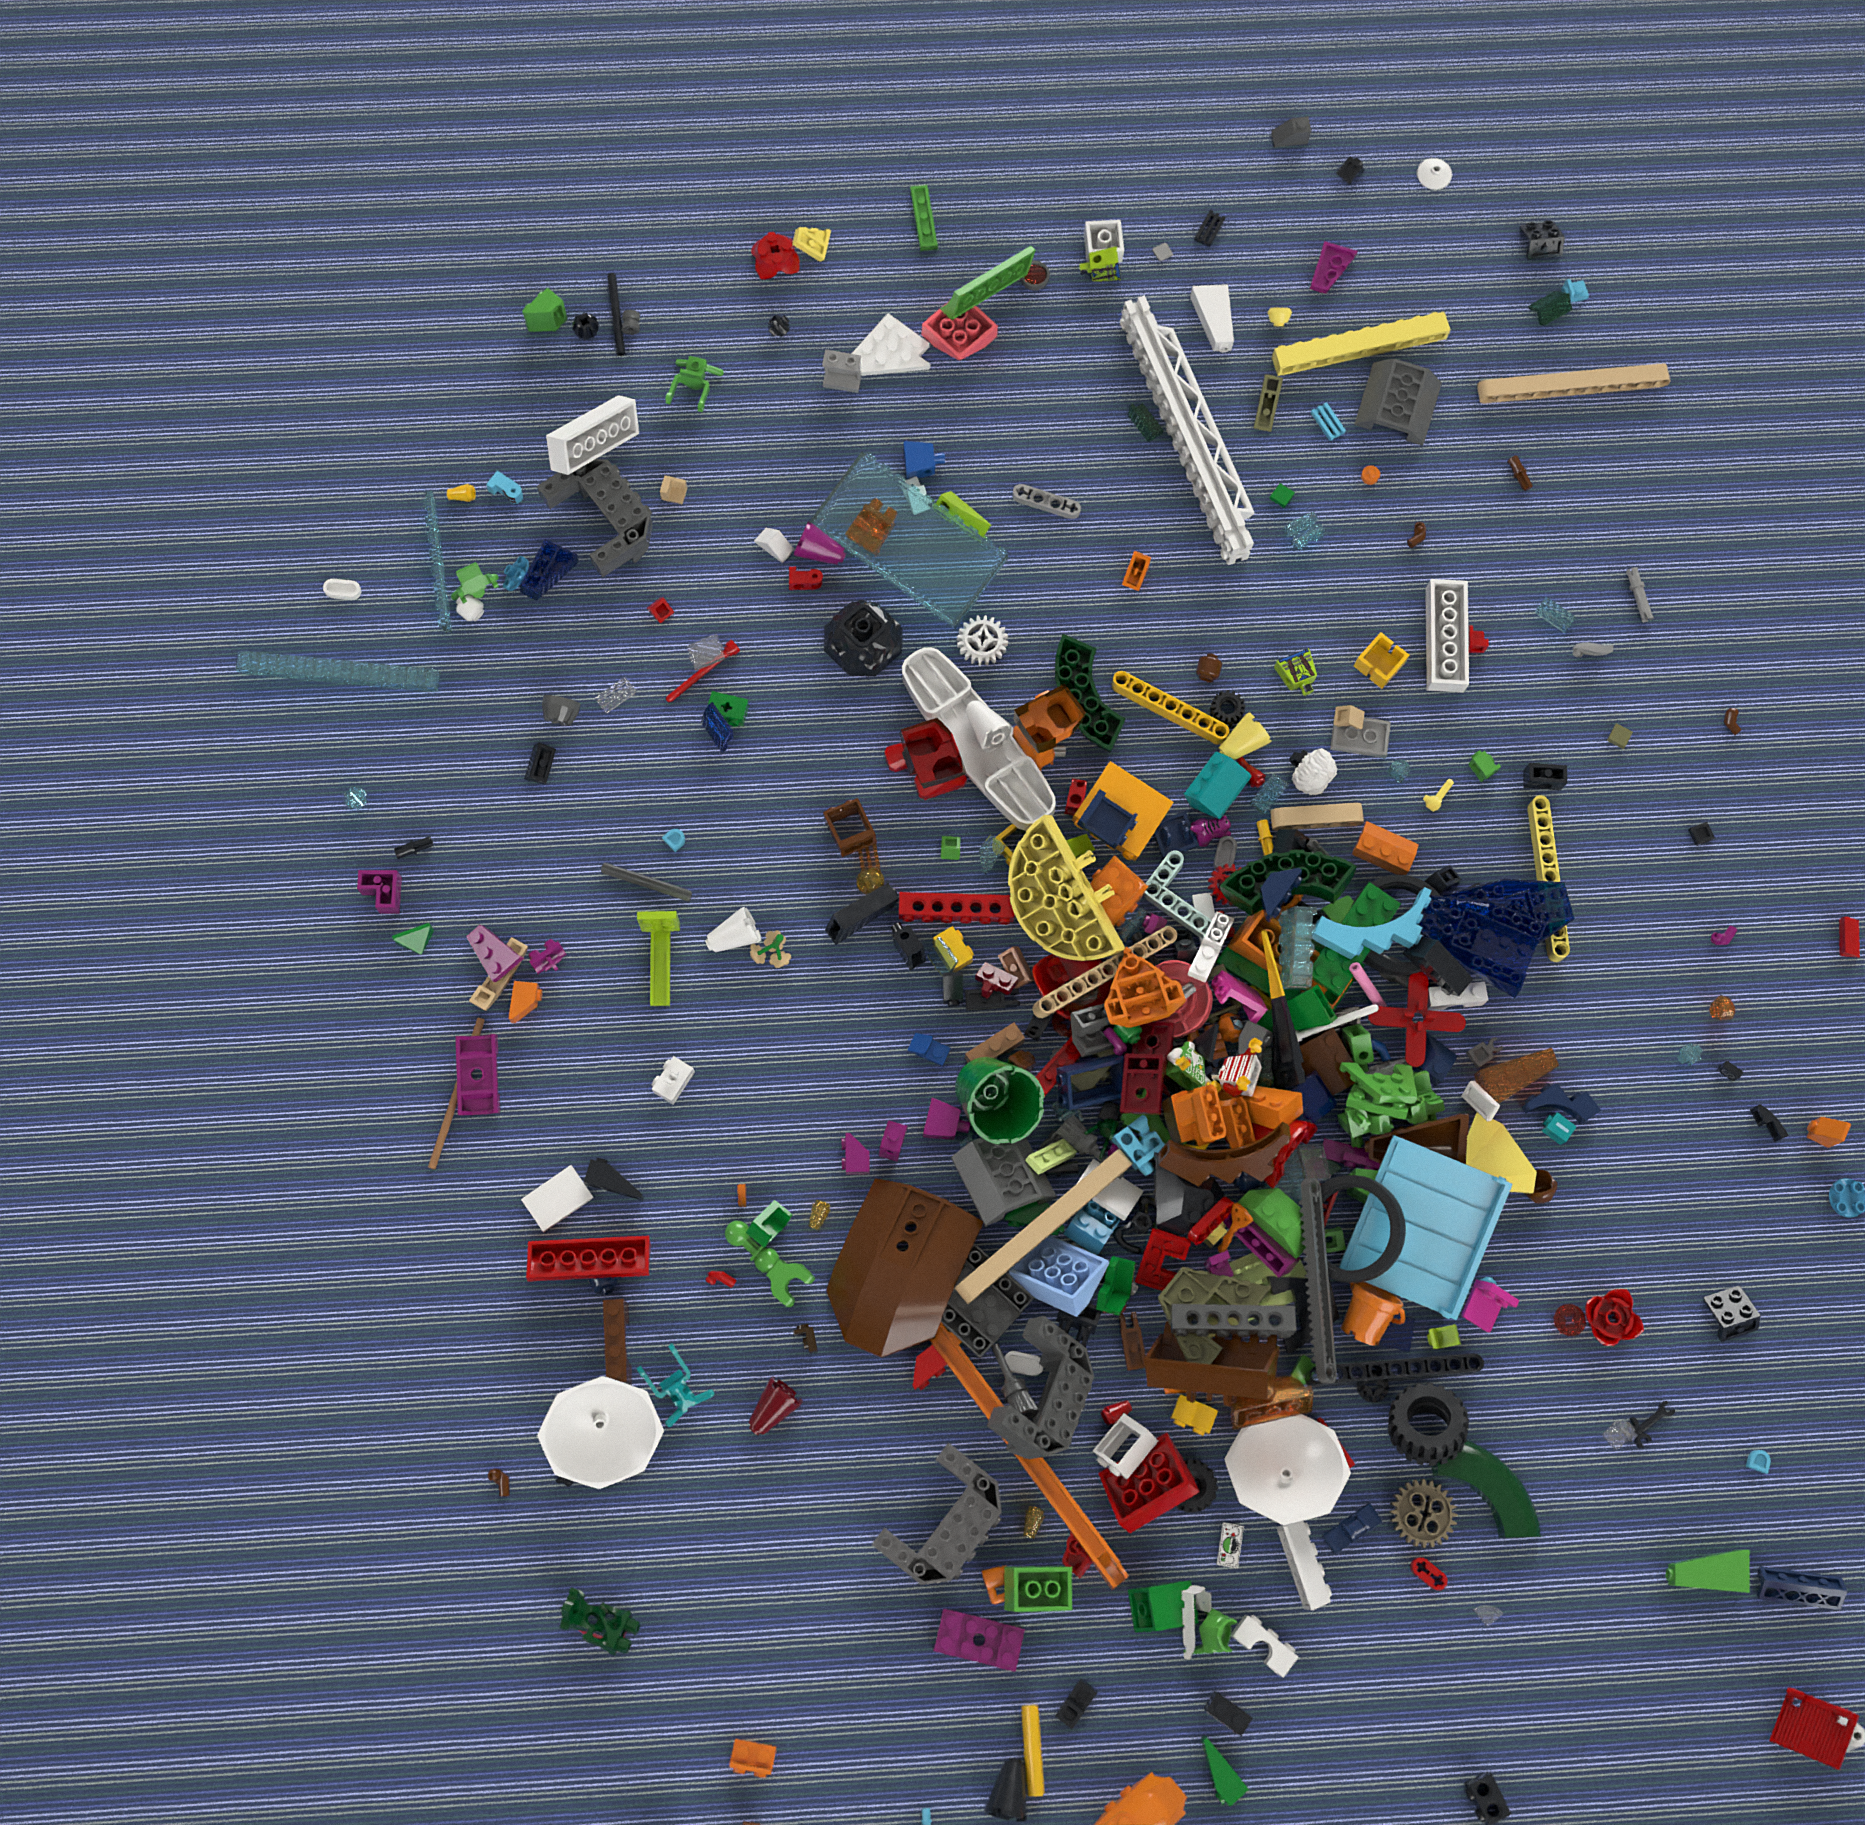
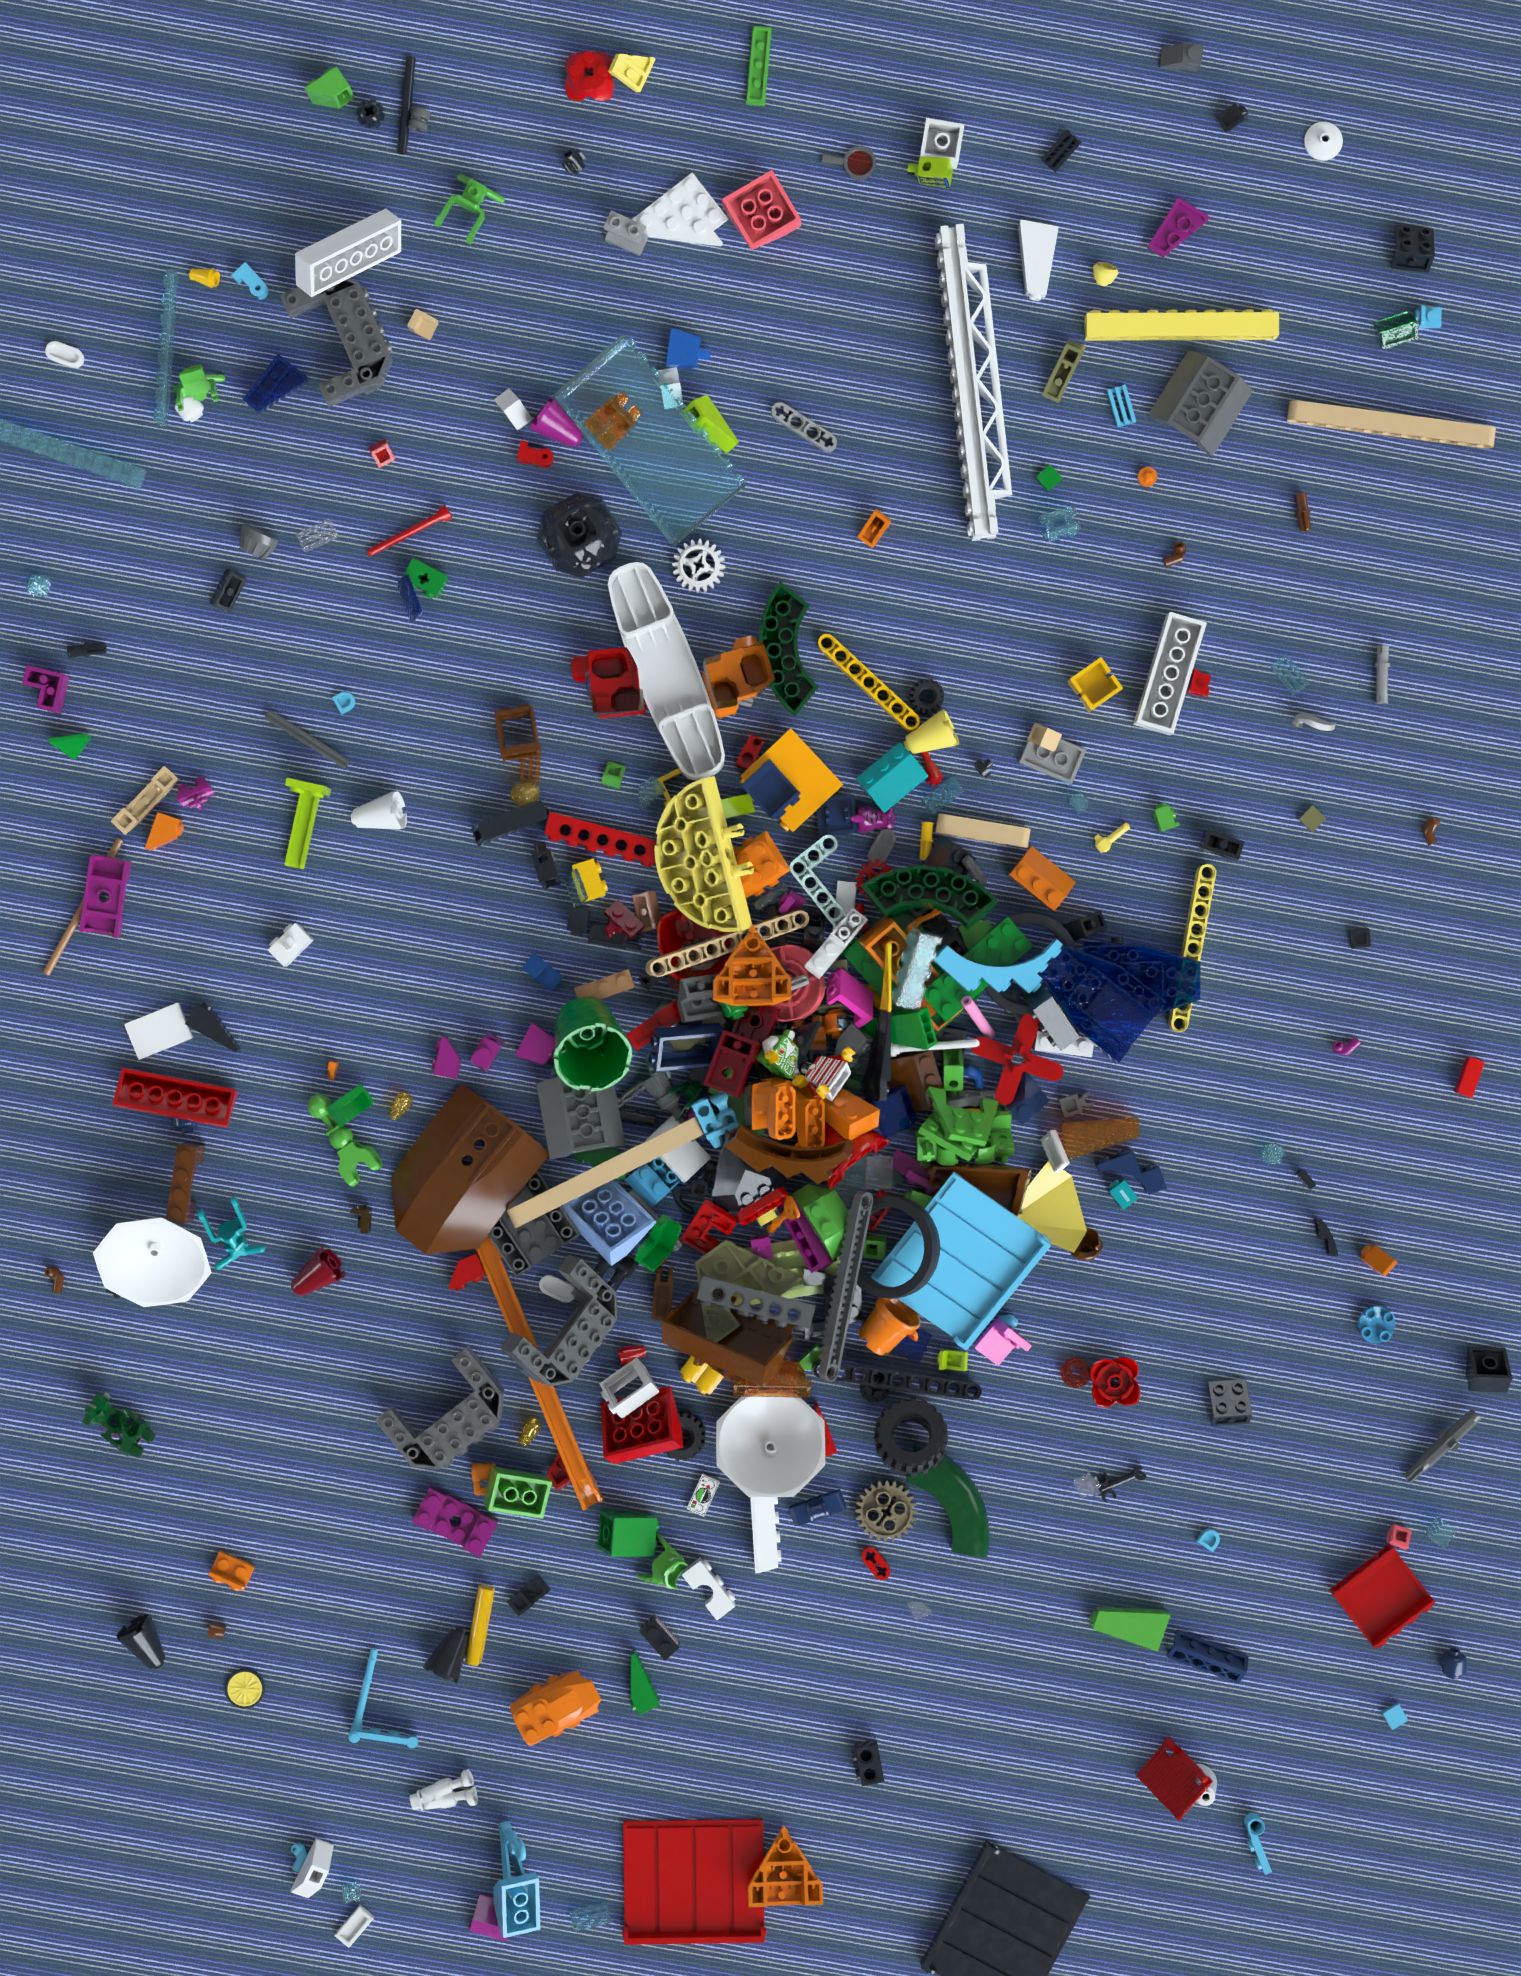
camera: 25 degrees right, 15 degrees up
wing [466,925,524,982] -> none
dark azure dish [503,556,529,591] -> none
clear piece [687,634,726,671] -> none
red arm [705,1271,736,1288] -> none
tan plant [750,930,791,968] -> none
bright green arch [940,246,1036,320] -> none
white cone [965,700,1014,752] -> none
dark grey piece [991,1344,1039,1420] -> none
reddish brown slope [1007,1049,1036,1072] -> none
yellowish green plate [1025,1139,1077,1175] -> none
magenta arm [1103,1027,1127,1056] -> none
clear green panel [1128,403,1164,442] -> none
light grey piece [1152,243,1173,262] -> none
white piece [1182,1585,1211,1660] -> none
reddish brown head [1196,653,1222,682] -> none
dark blue slope [1260,868,1303,922] -> none
torso [1274,648,1317,696] -> none
white hair [1292,748,1338,795] -> none
clear orange cone [1709,995,1735,1020] -> none

